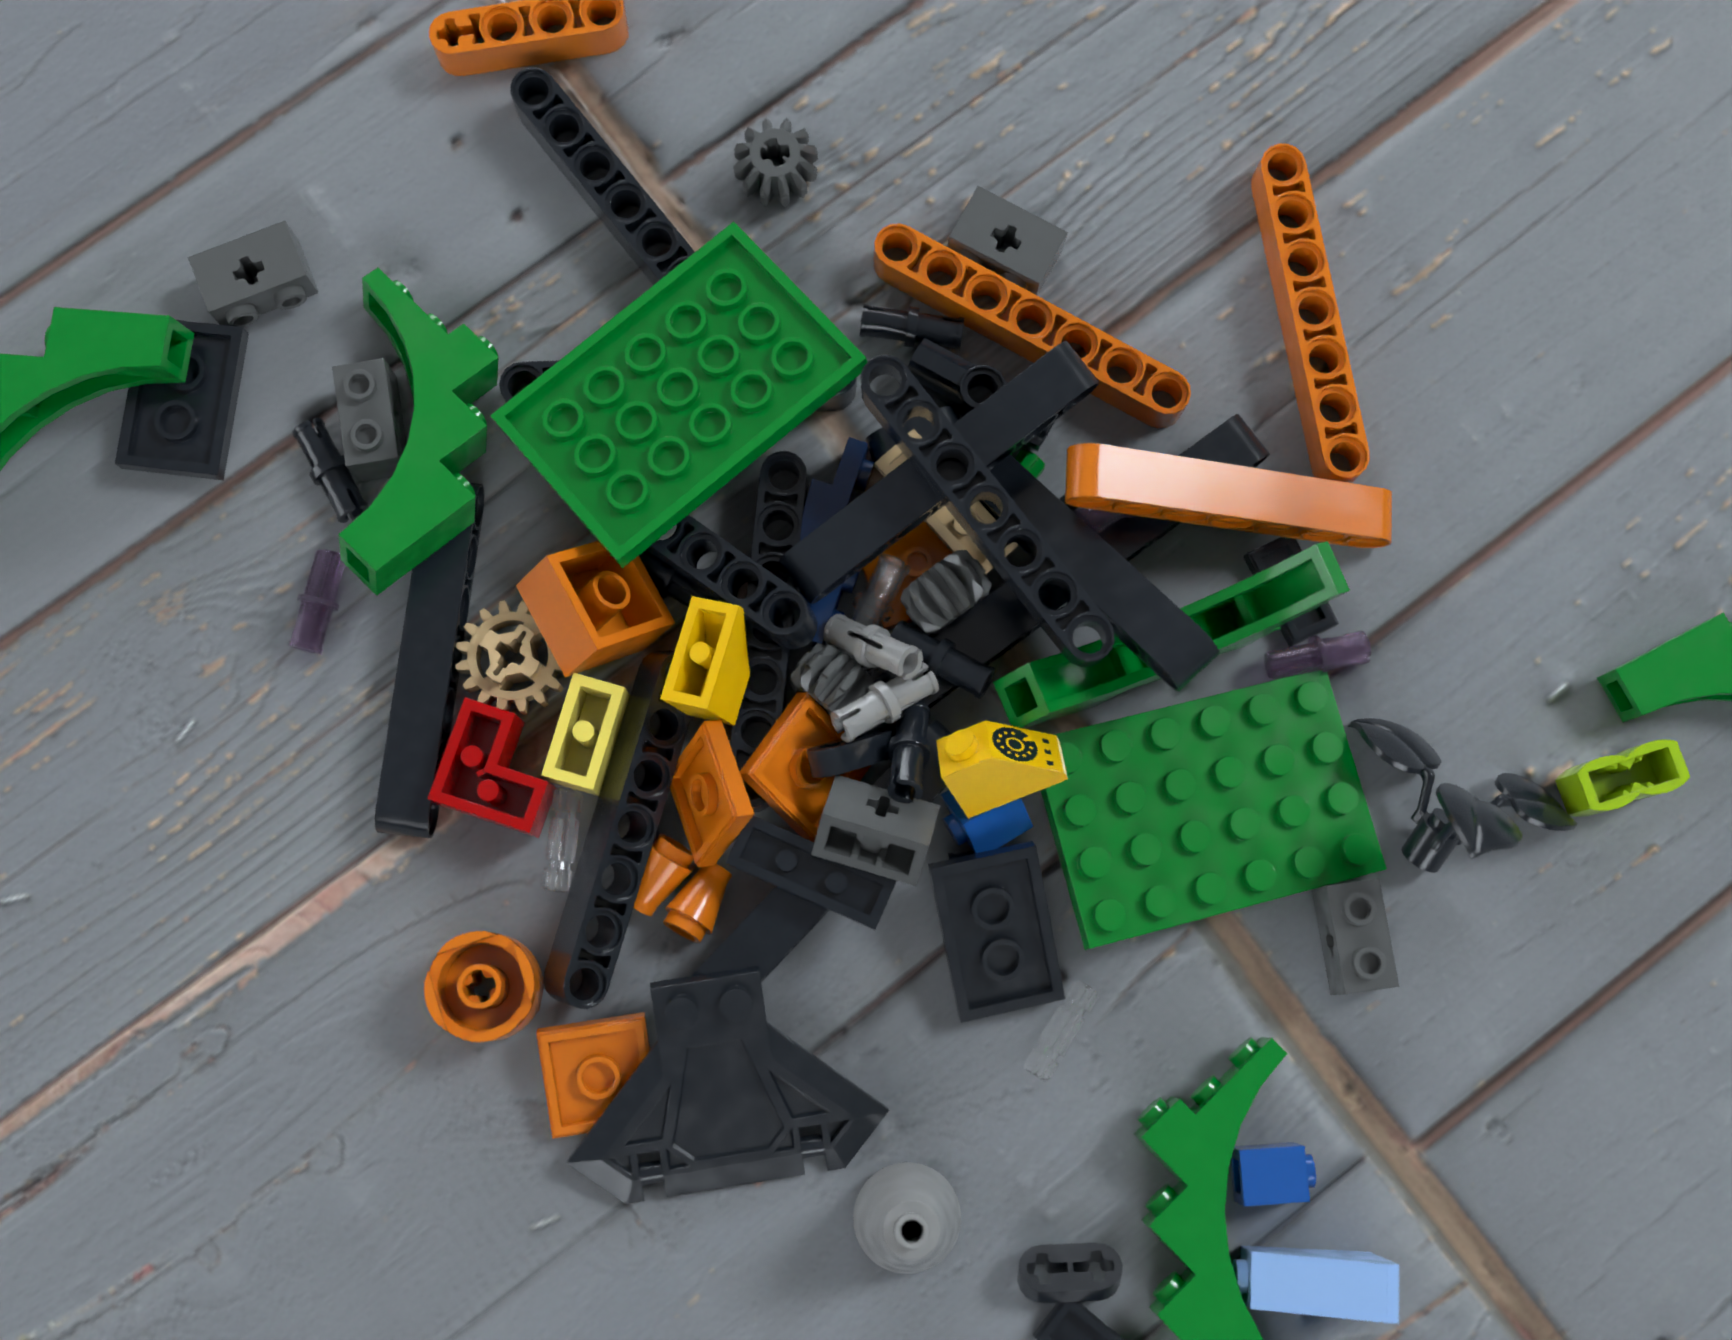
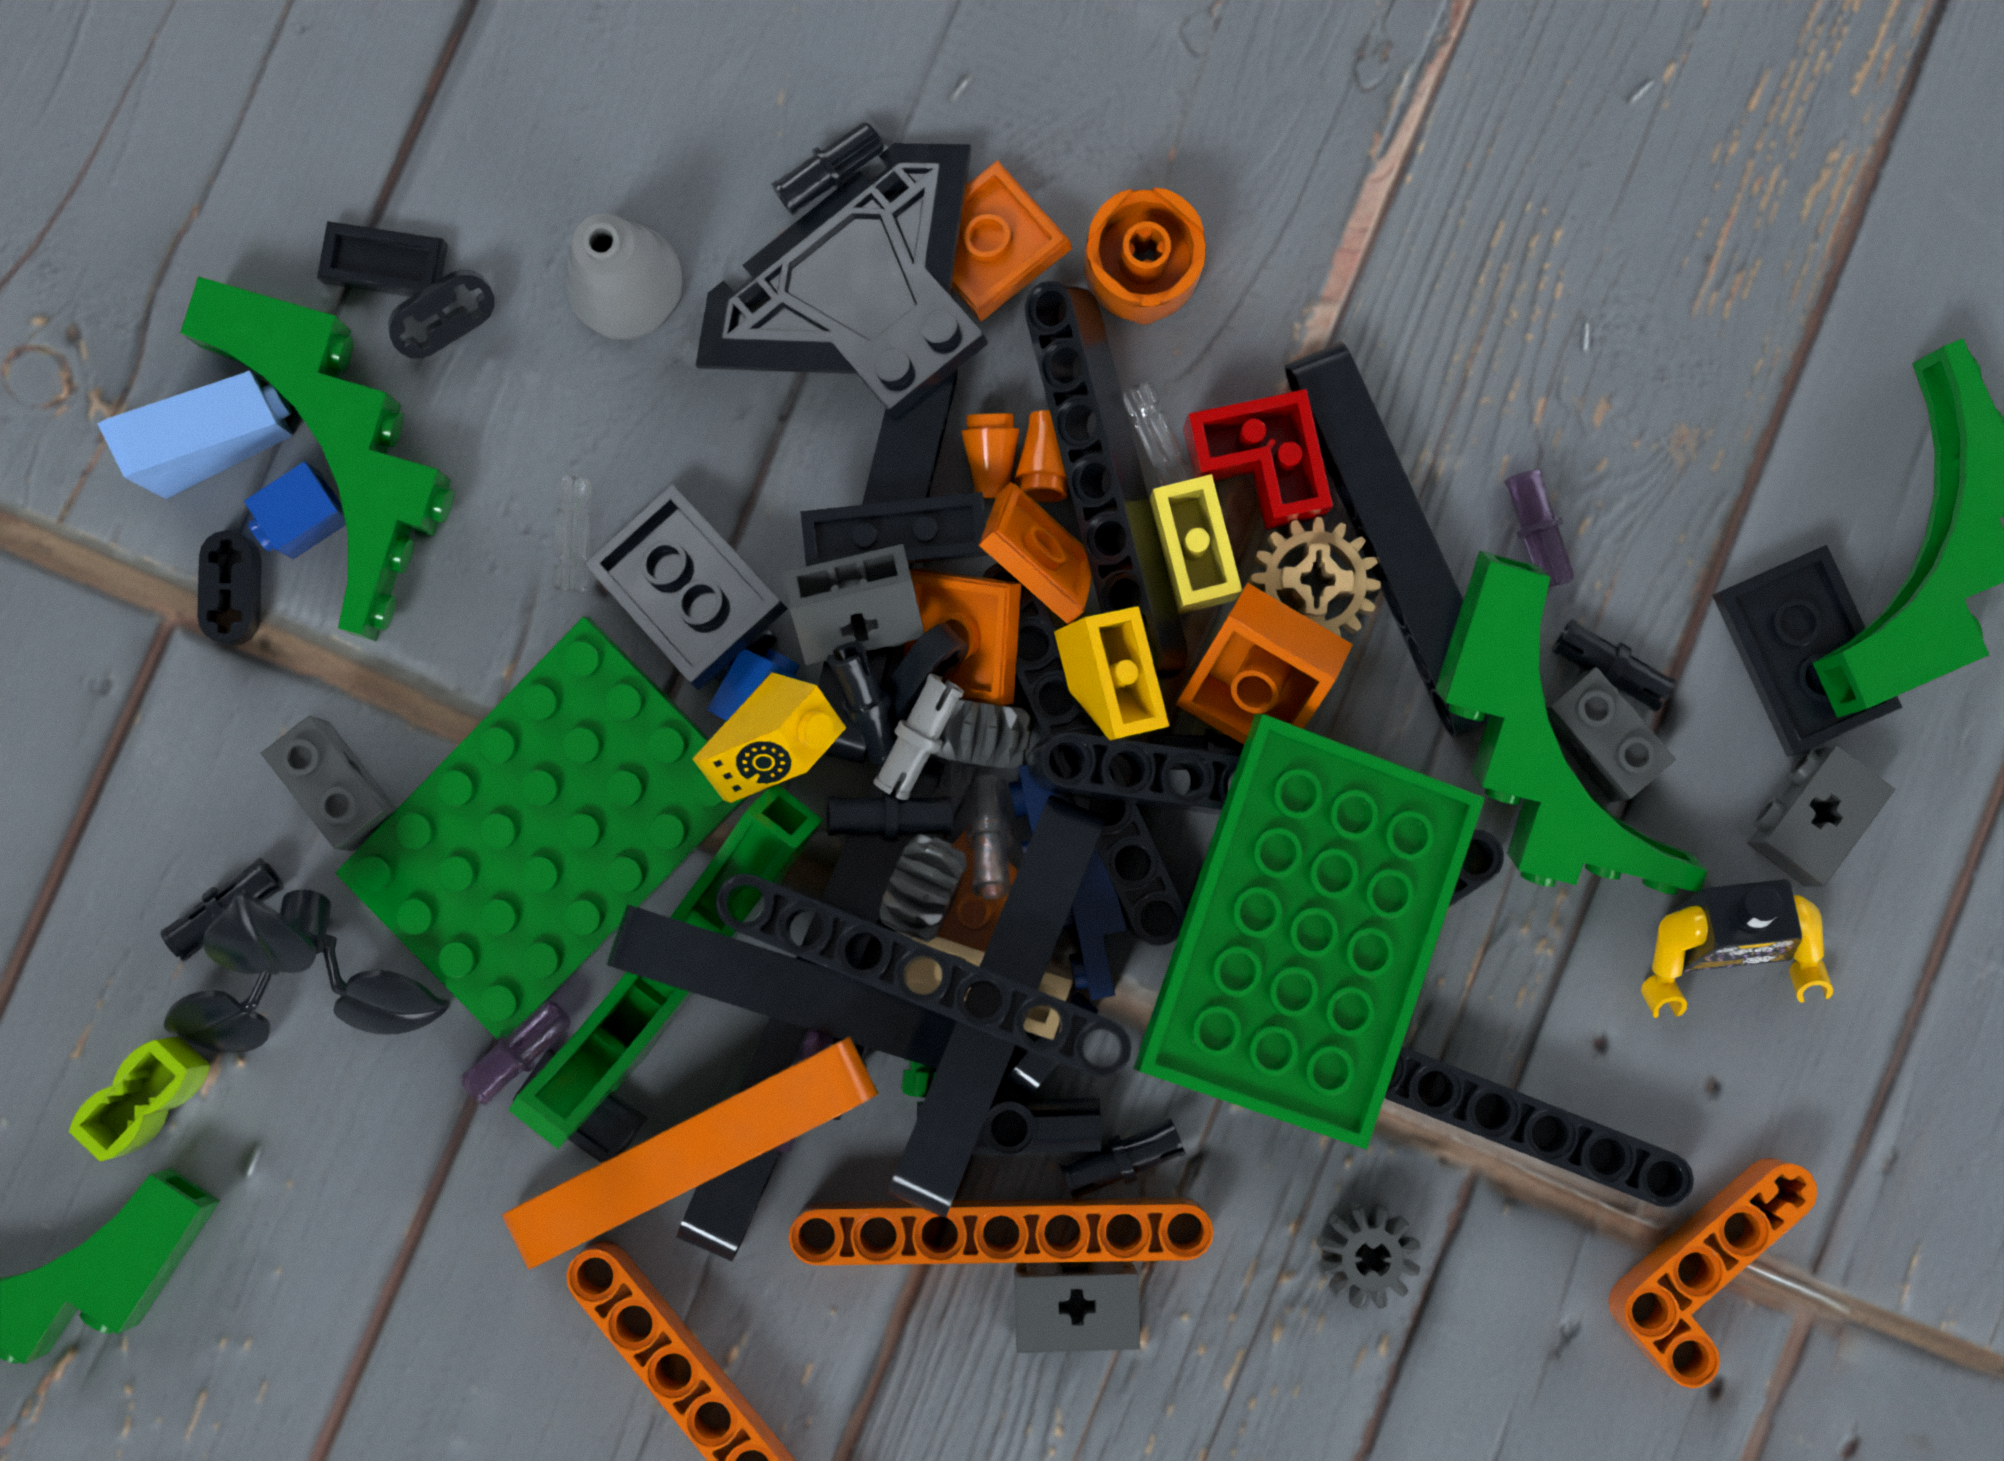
camera: 150 degrees right, 5 degrees up
light grey pin [823,613,923,680] -> none
none -> black pin [160,858,284,961]
none -> black beam [197,530,262,646]
none -> black axle [771,123,884,216]
none -> torso [1641,879,1834,1018]

